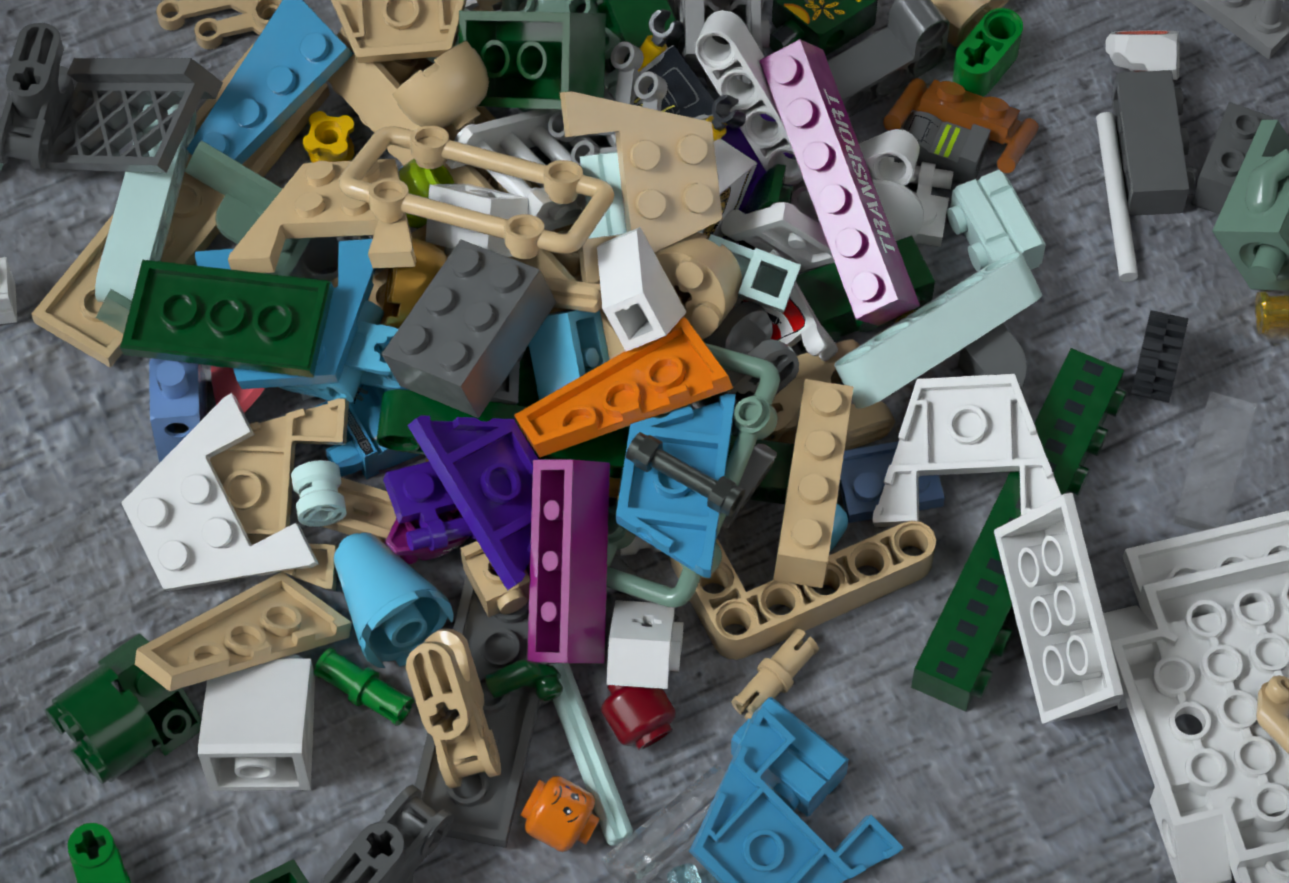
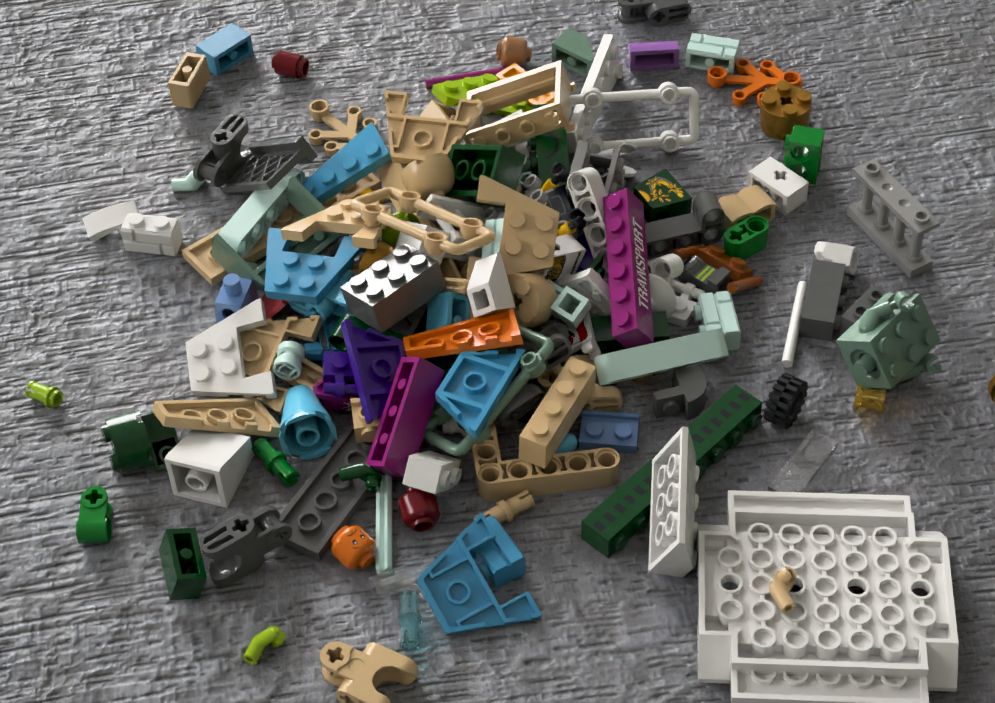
camera: 20 degrees right, 15 degrees down
dark green tile [120,259,334,378] -> none
tan piece [406,629,501,789] -> none
pearl dark grey bar [625,432,745,517] -> none
white wing [873,374,1061,528] -> none

